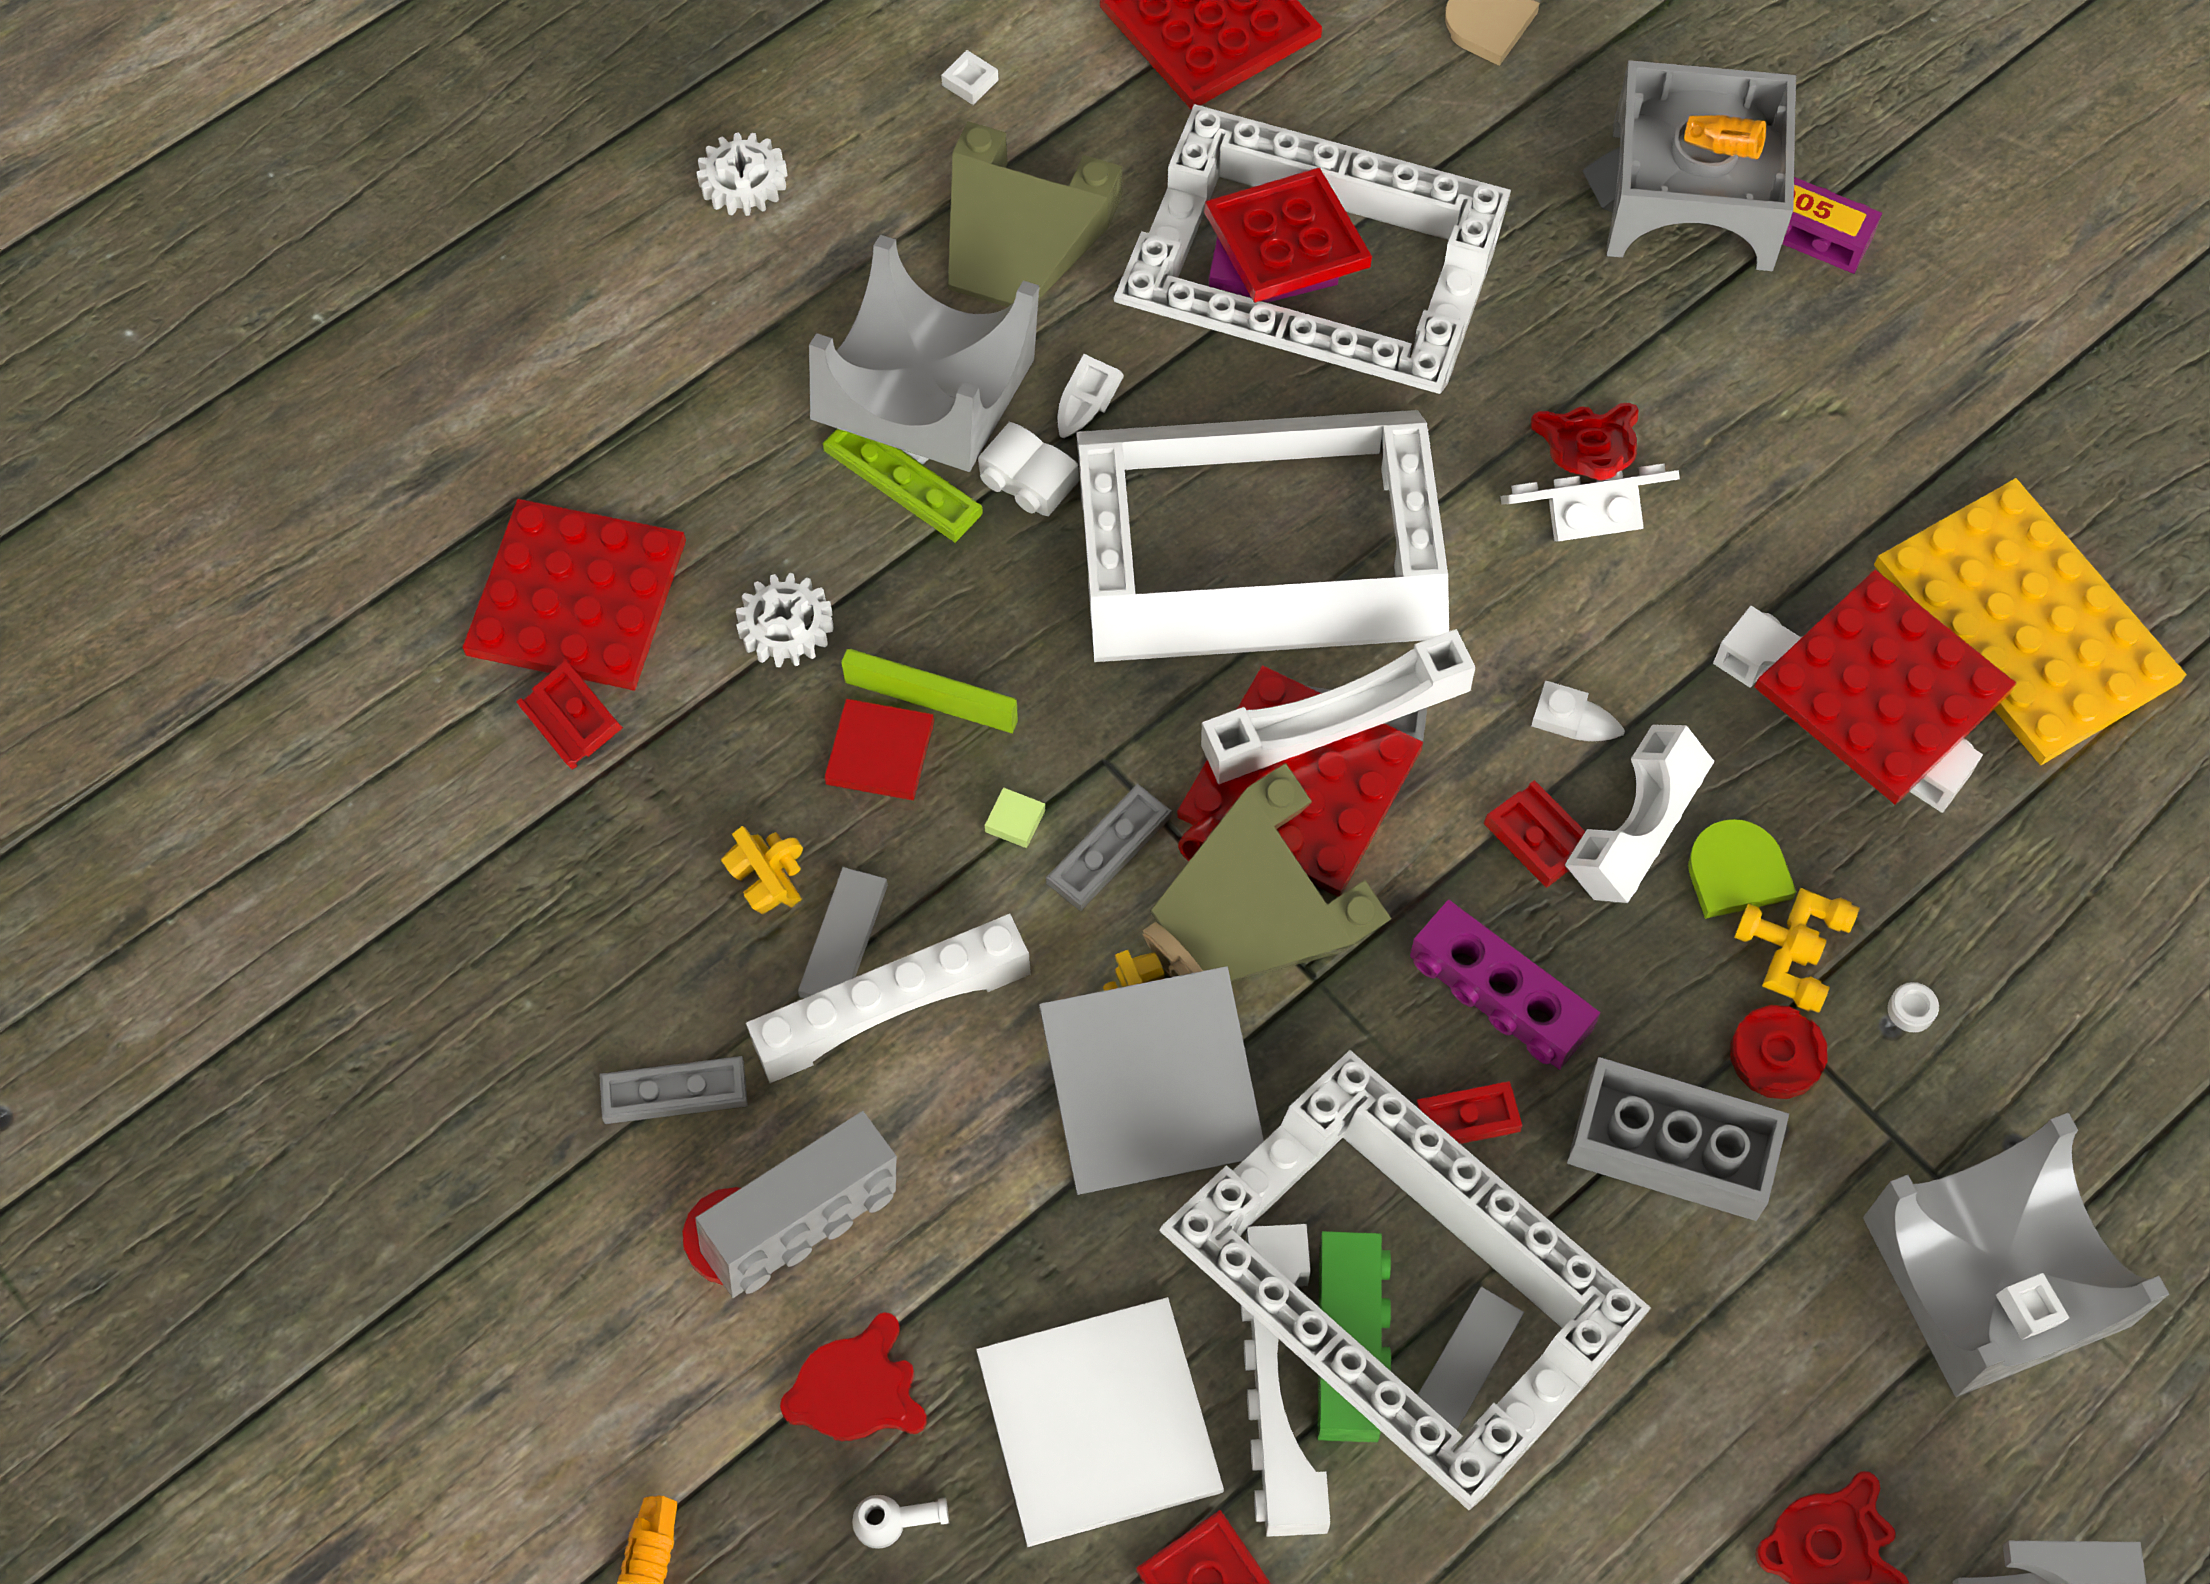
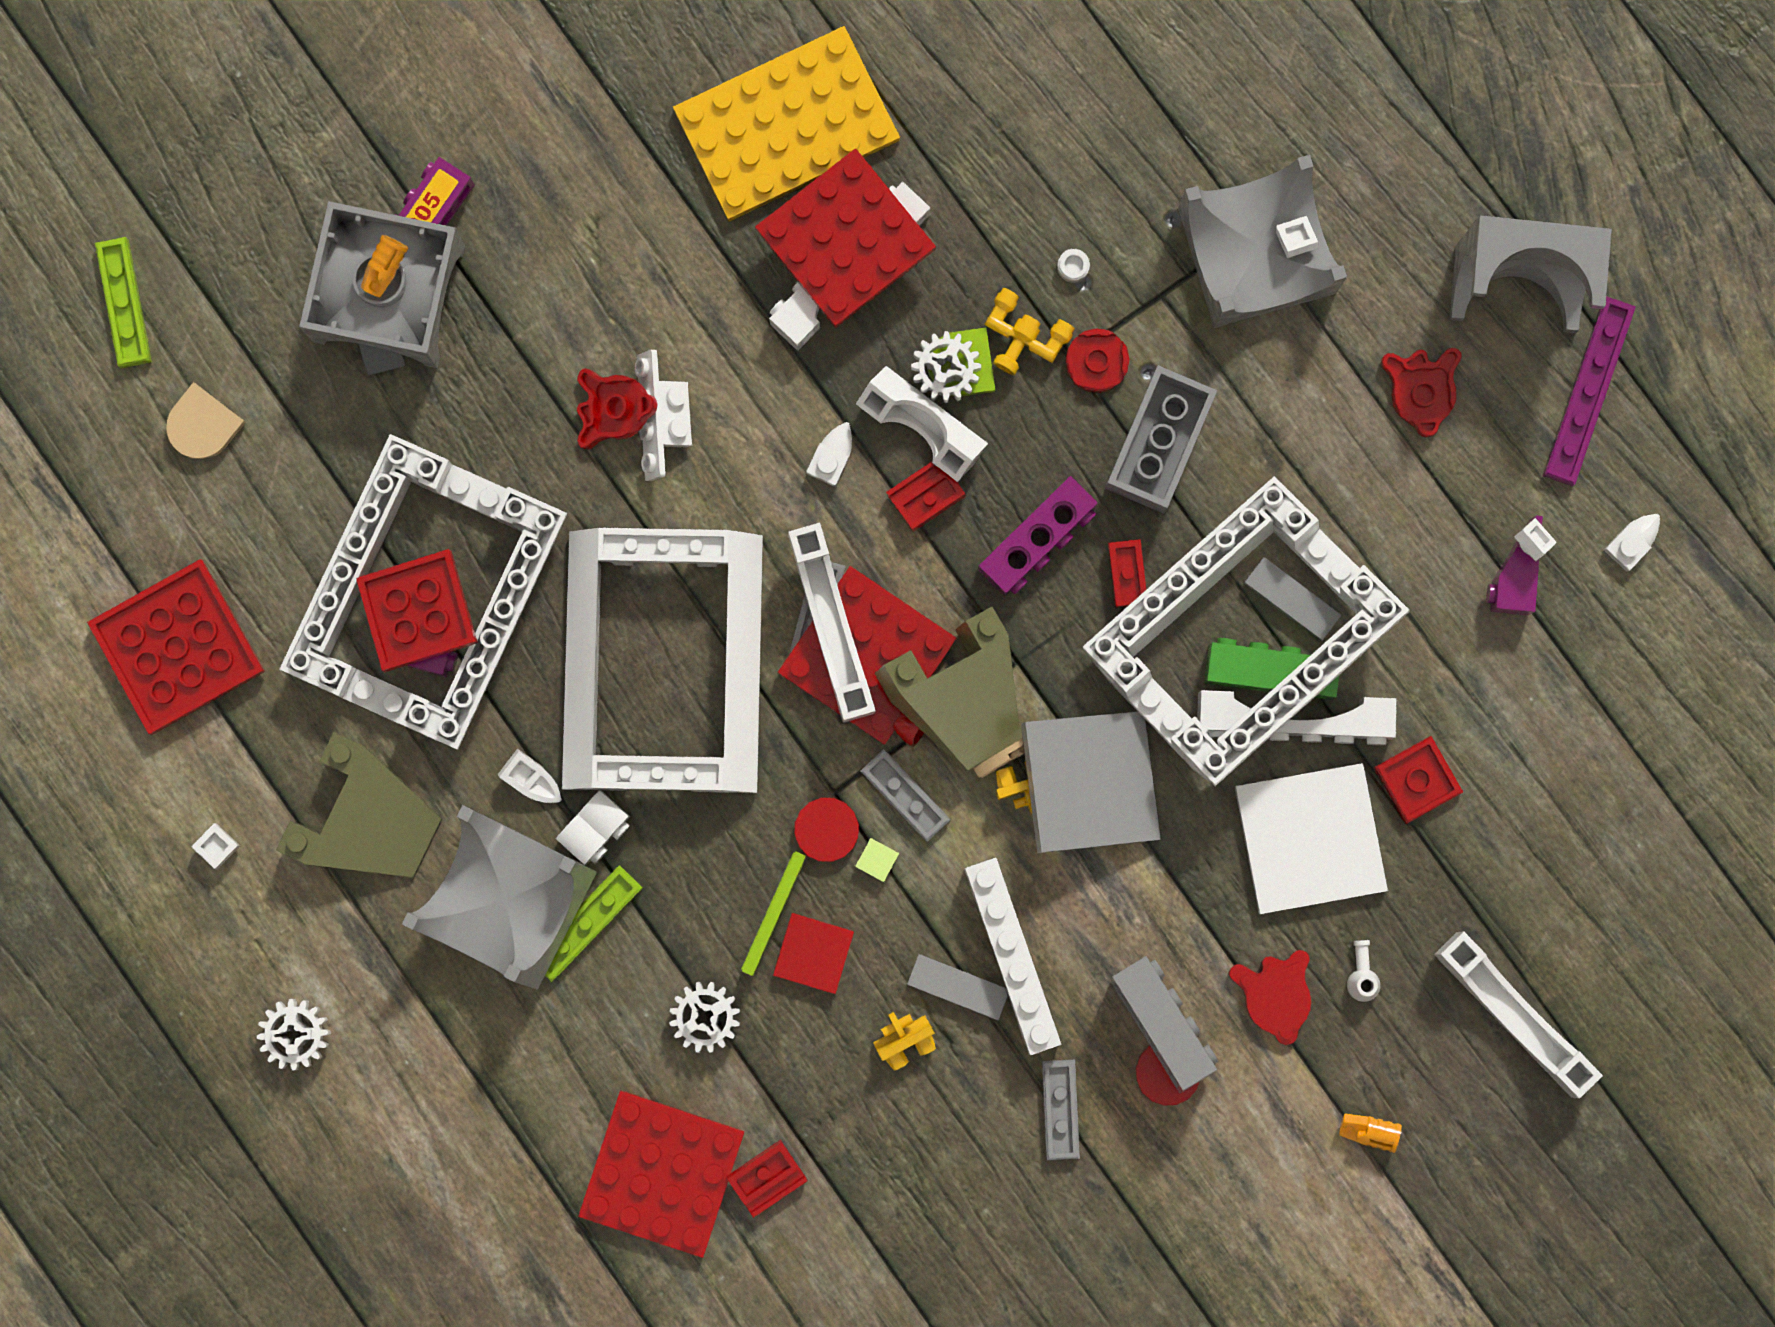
camera: 90 degrees left, 20 degrees up
none -> red tile [795,797,859,862]
none -> white gear [911,331,981,403]

